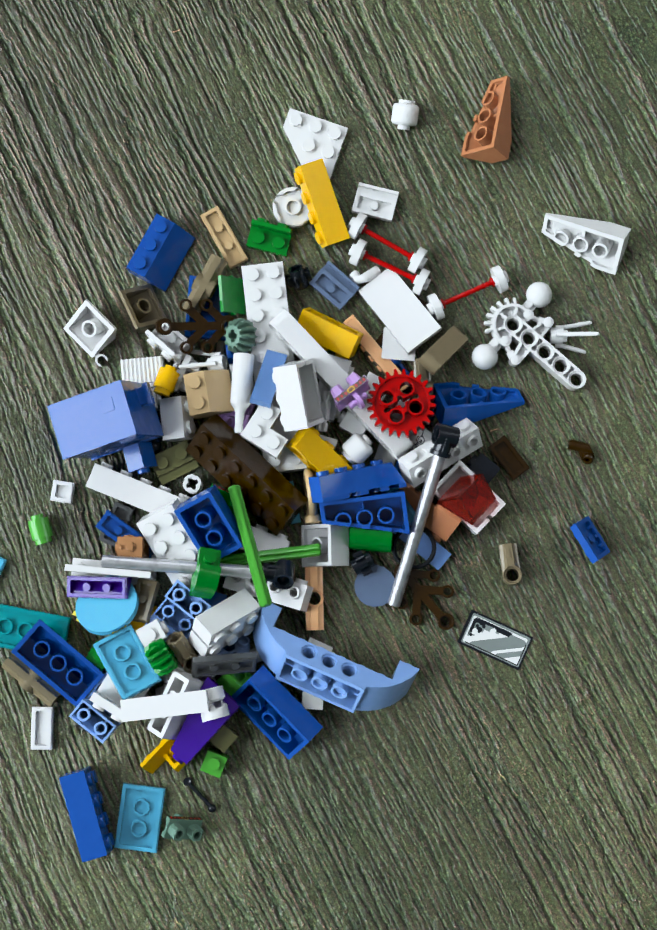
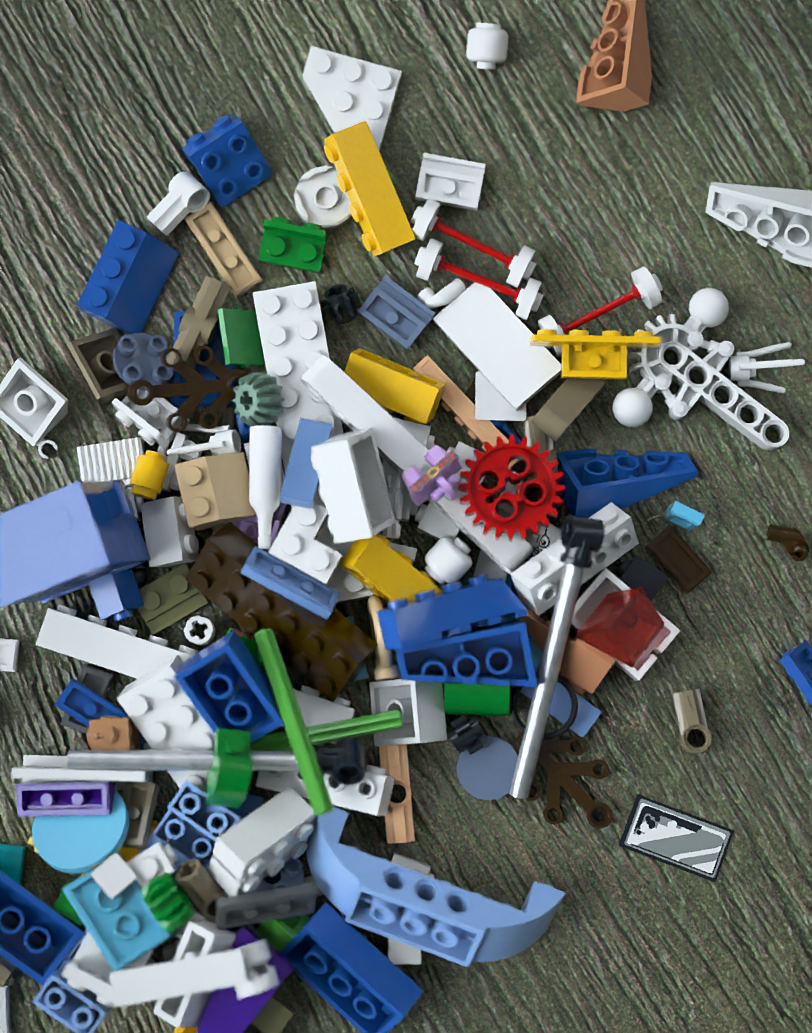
camera: 10 degrees left, 0 degrees up
none -> white tile [90,852,138,900]
none -> sand blue dish [112,333,173,391]
none -> white piece [147,171,210,236]
none -> blue bracket [181,114,272,206]
none -> medium blue tile [240,546,340,620]
none -> yellow bracket [530,329,662,379]
none -> medium azure tile [663,501,705,531]

